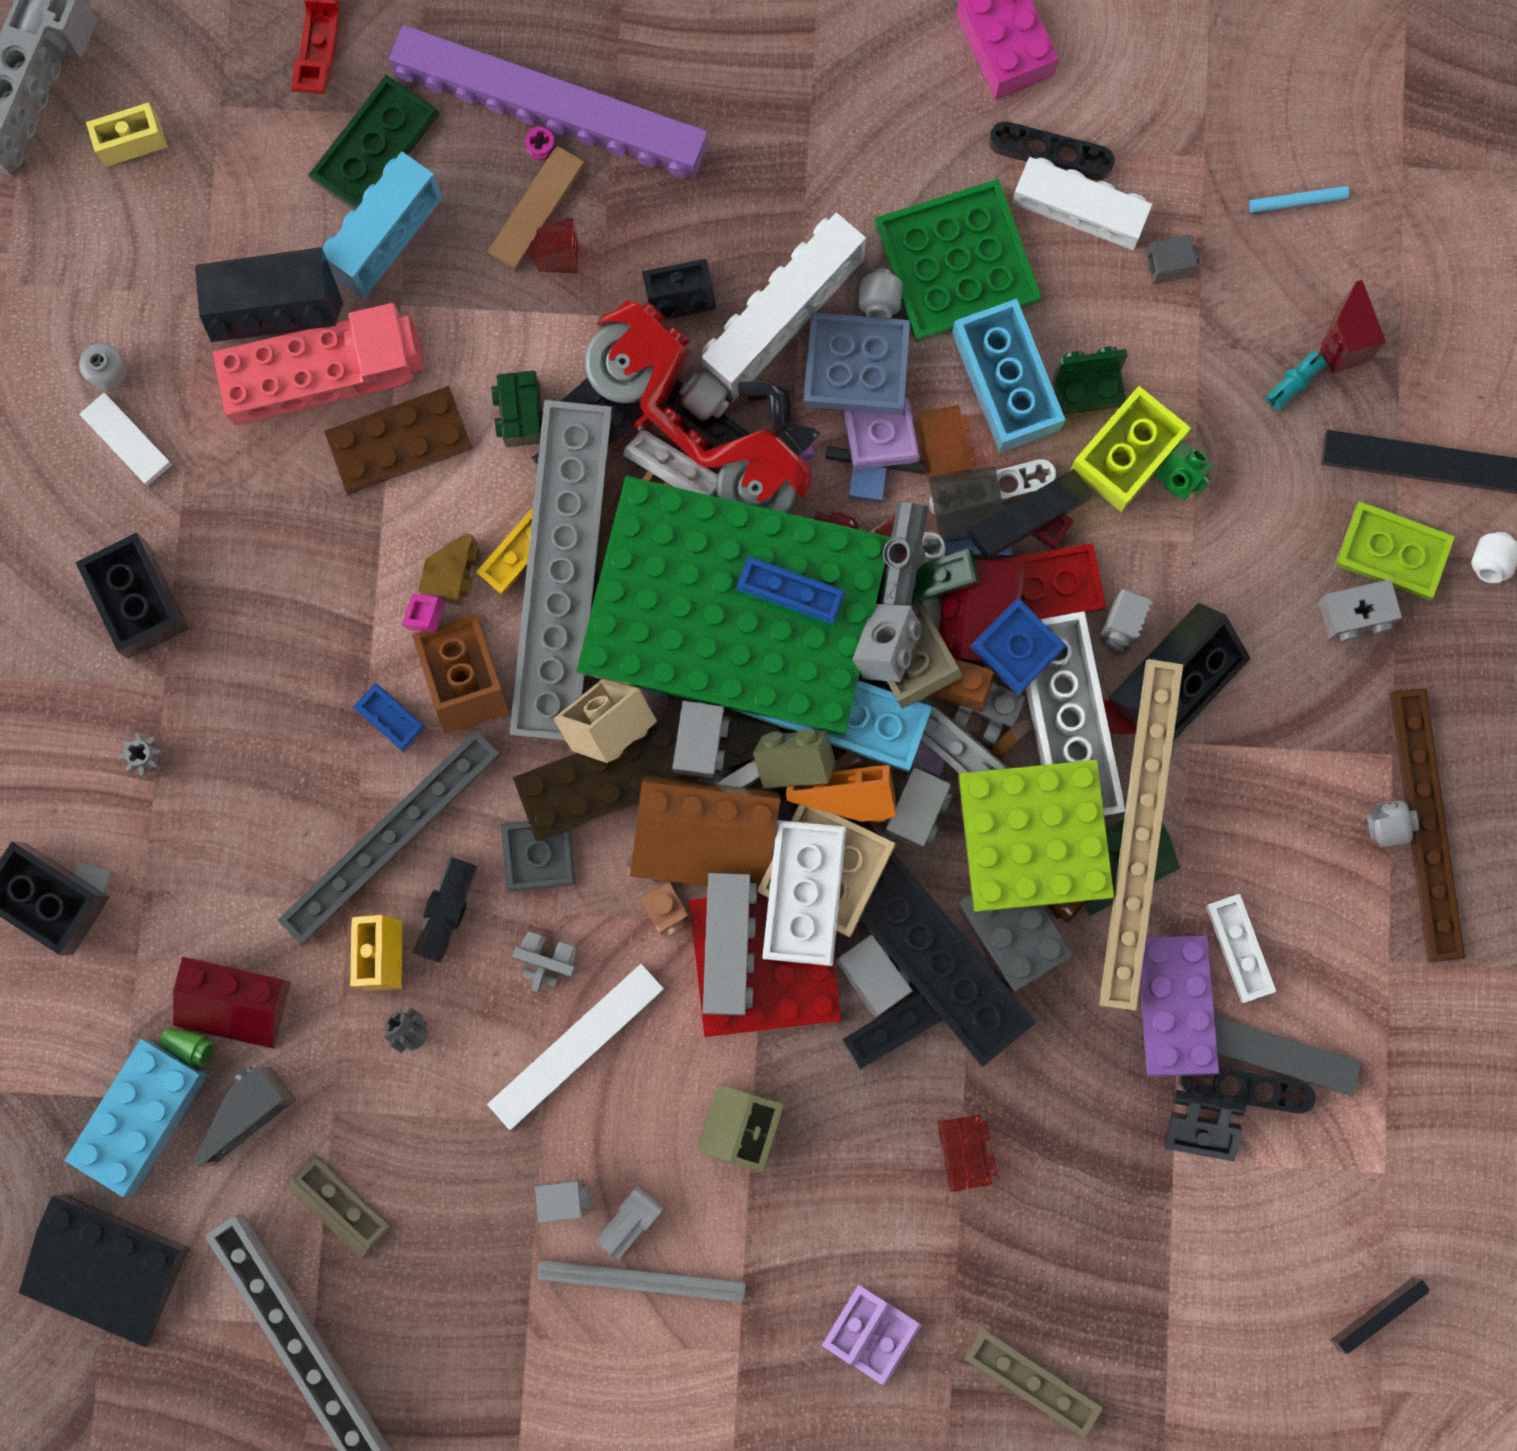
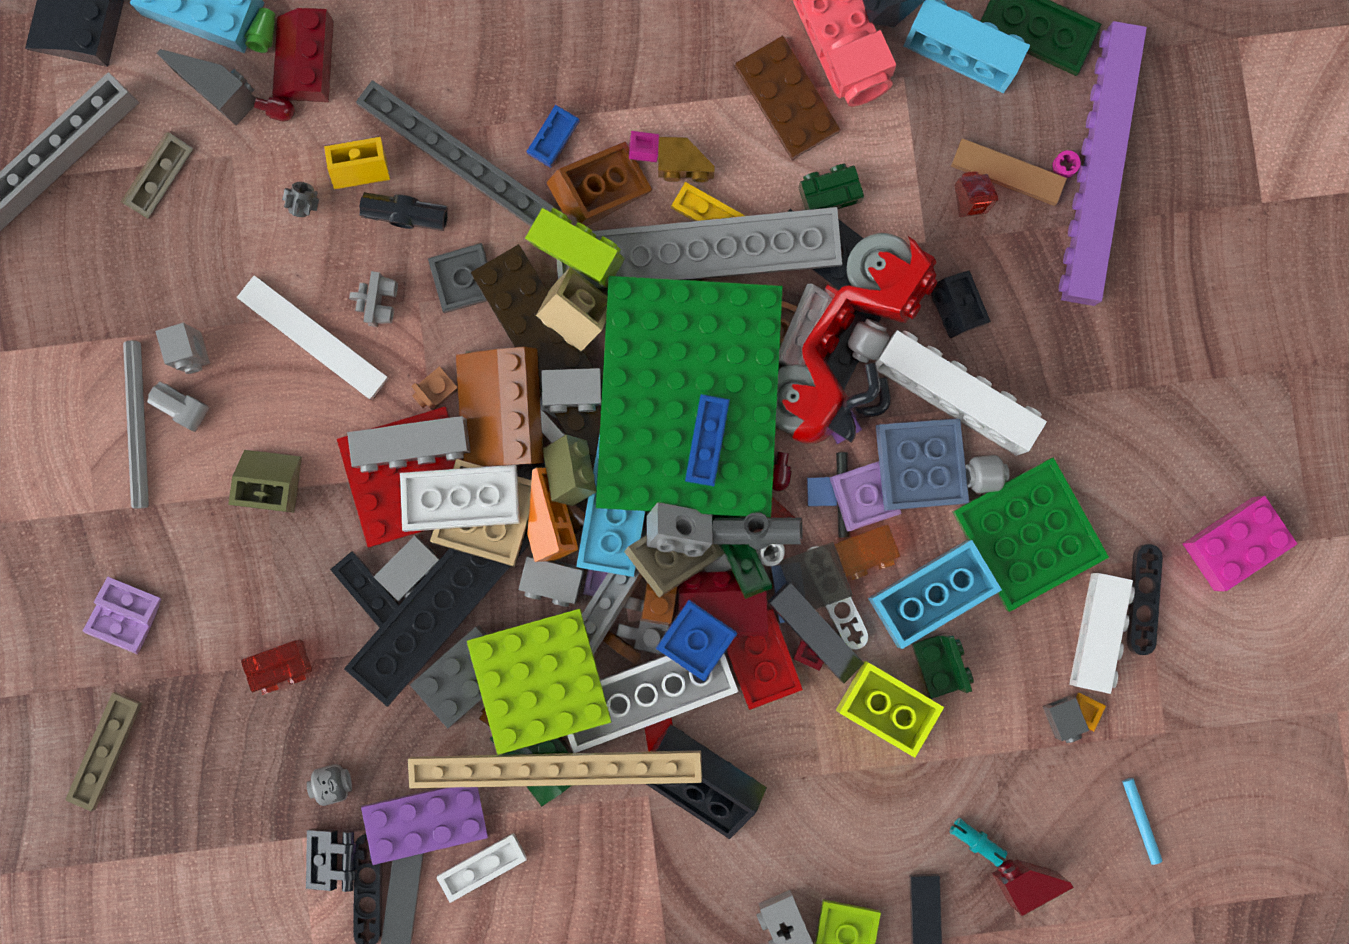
camera: 75 degrees right, 5 degrees up
light grey brick [1099,589,1153,652] -> none
green brick [1153,441,1214,500] -> none
none -> dark red cylinder [254,96,295,122]
none -> light grey head [307,764,352,806]
none -> lime brick [525,208,625,288]
none -> light orange tile [1076,693,1106,732]

